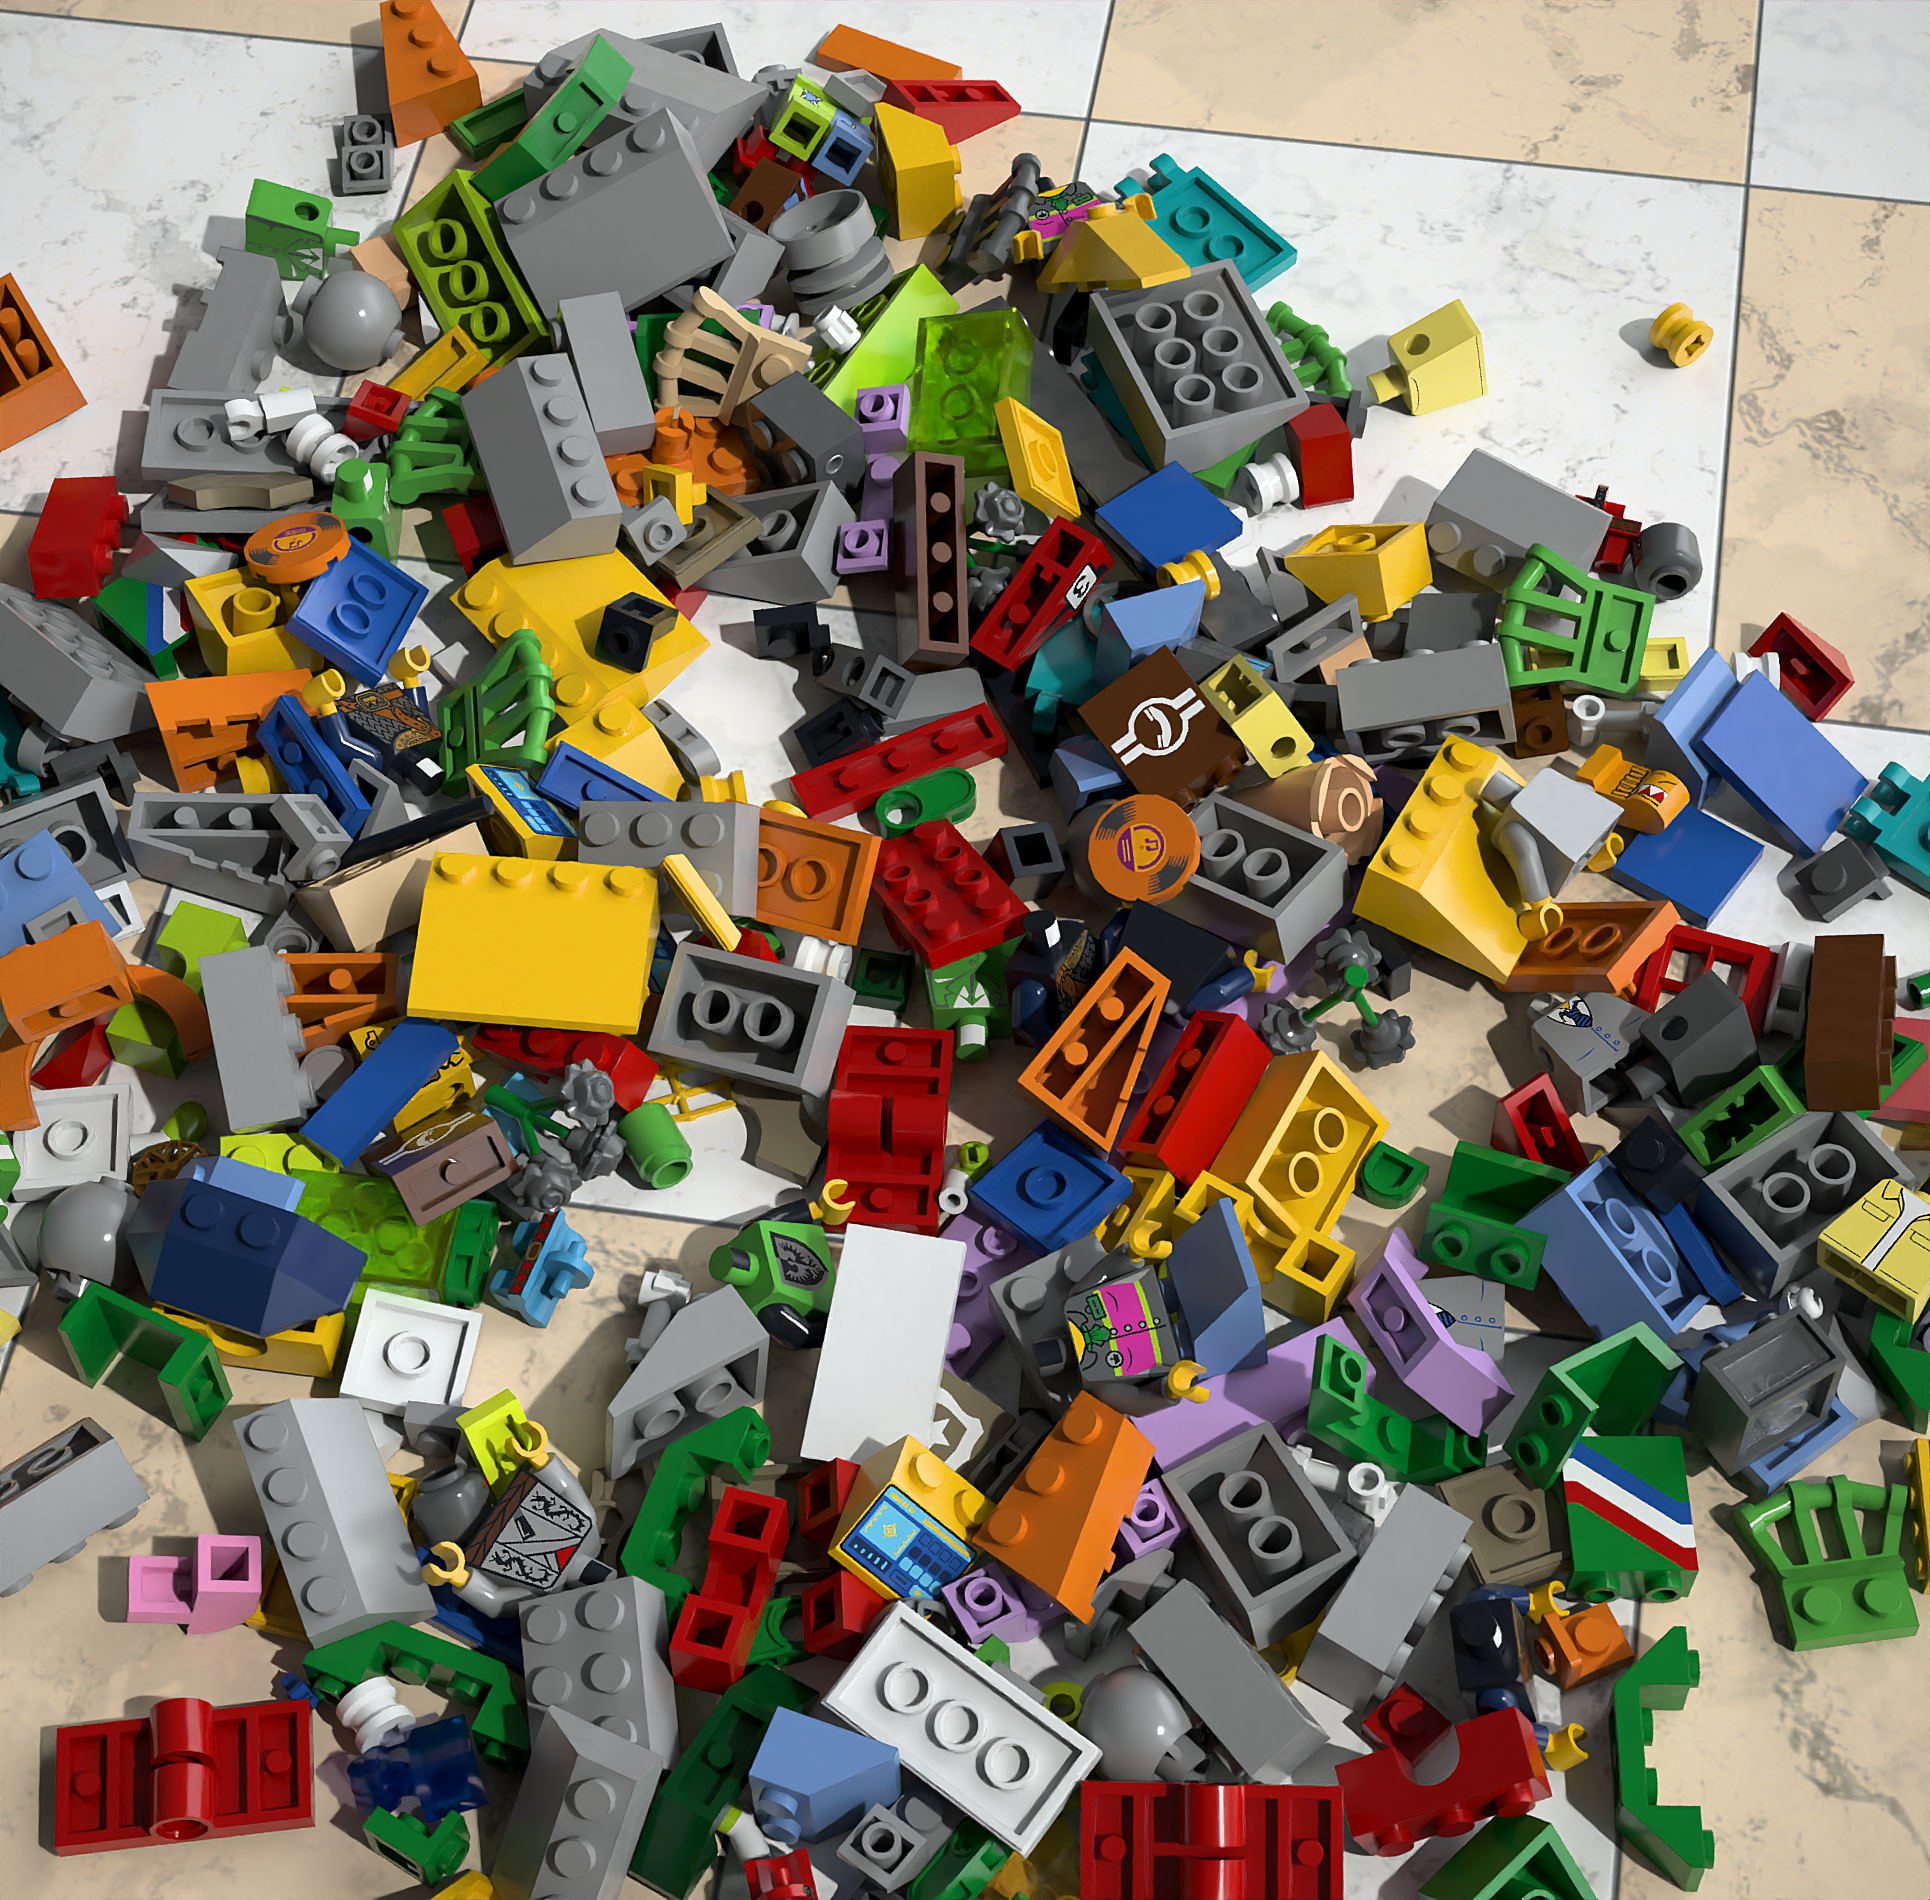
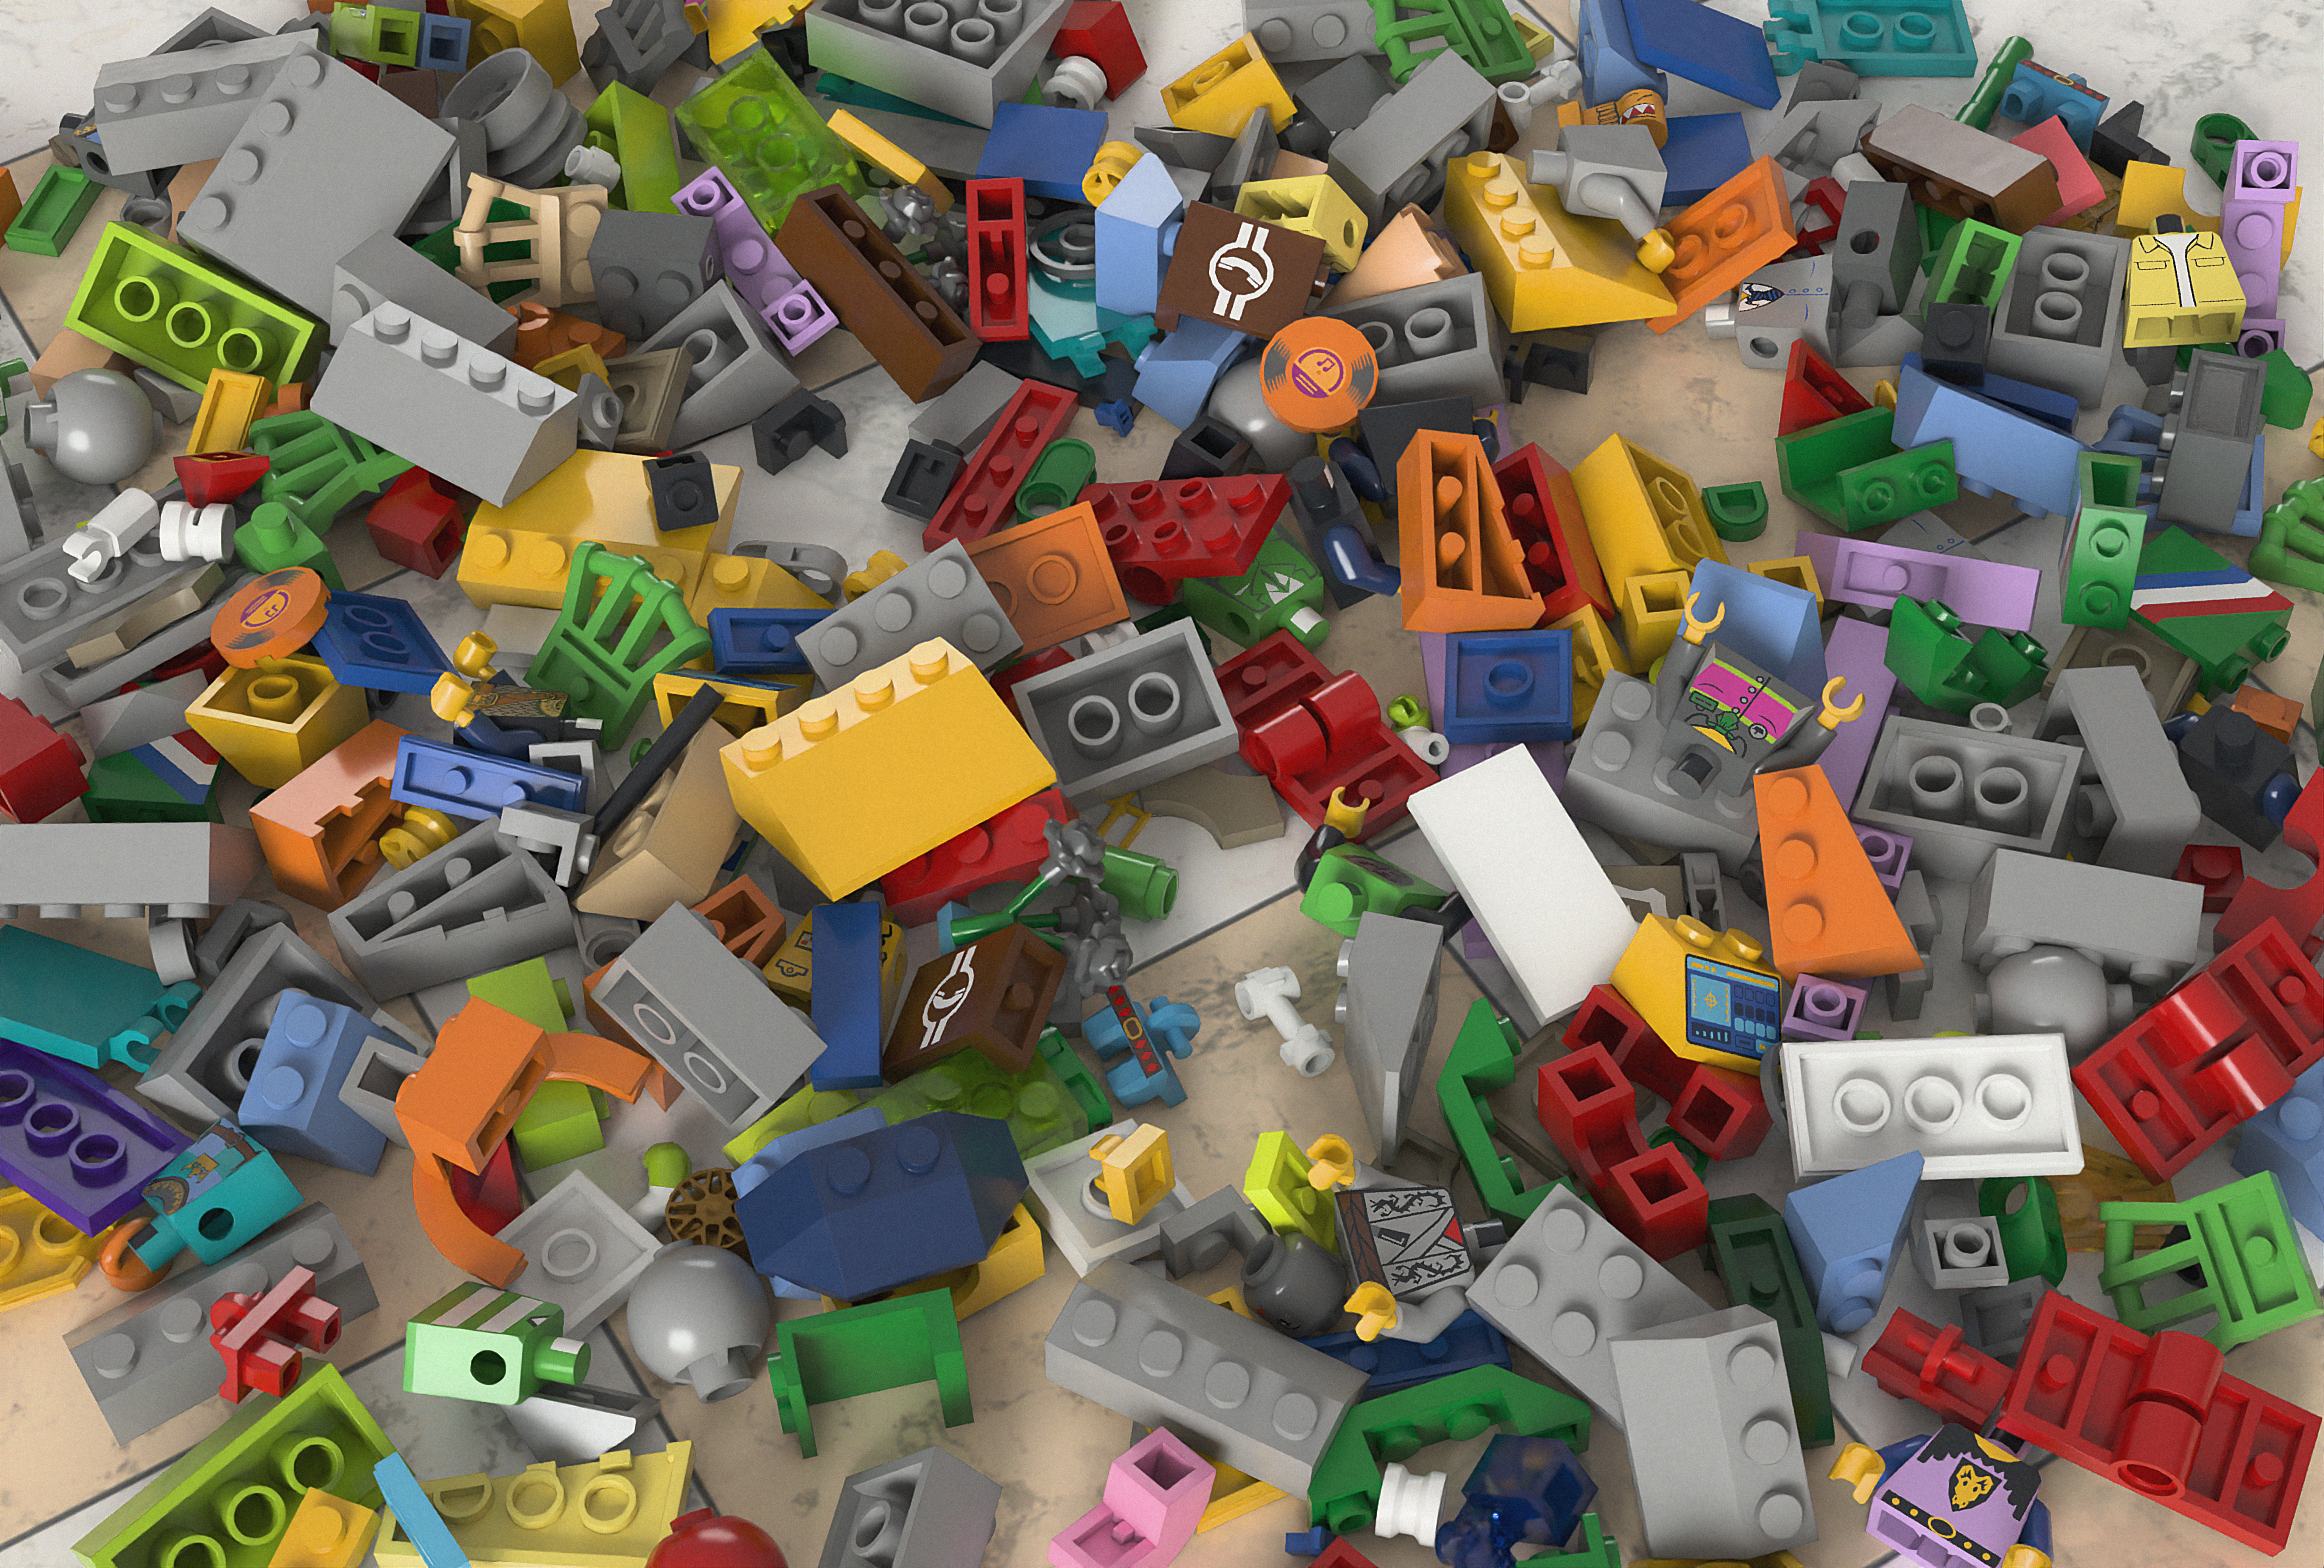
camera: 40 degrees left, 5 degrees down
green slope [469,34,634,204] -> none
yellow tile [658,854,742,952] -> none
dark grey leg [813,642,917,719] -> none
dark grey plant [1258,928,1416,1070] -> none
white arm [1779,1281,1823,1319] -> none
none -> yellow tile [1089,1123,1176,1226]
none -> blue piece [1093,399,1134,437]
none -> light grey slope [1747,99,1883,236]

